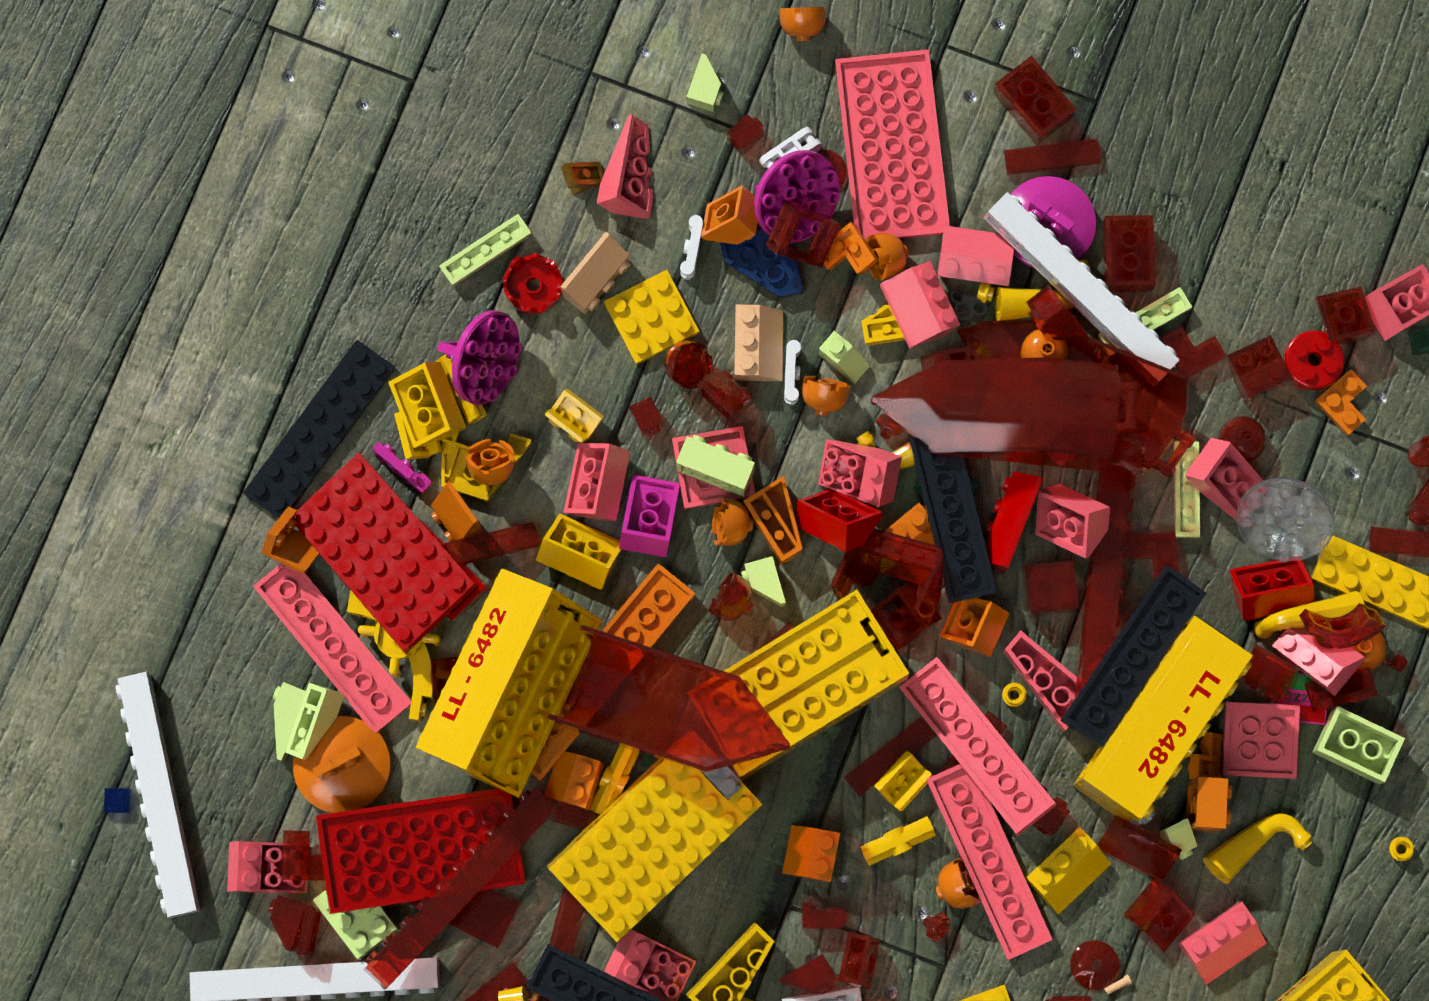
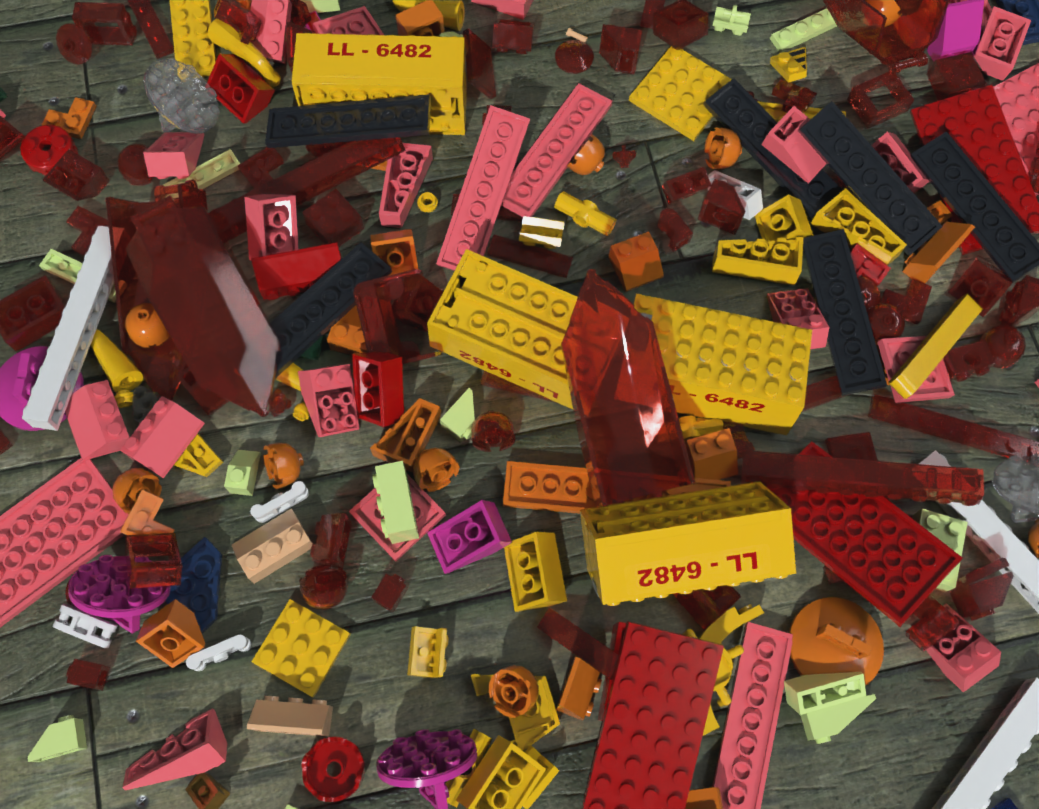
camera: 130 degrees left, 10 degrees down
dark pink hinge [373,441,432,494] -> none
coral slope [563,443,630,521] -> none
yellow slope [1025,827,1111,915] -> none
clear red slope [1026,285,1090,341] -> none

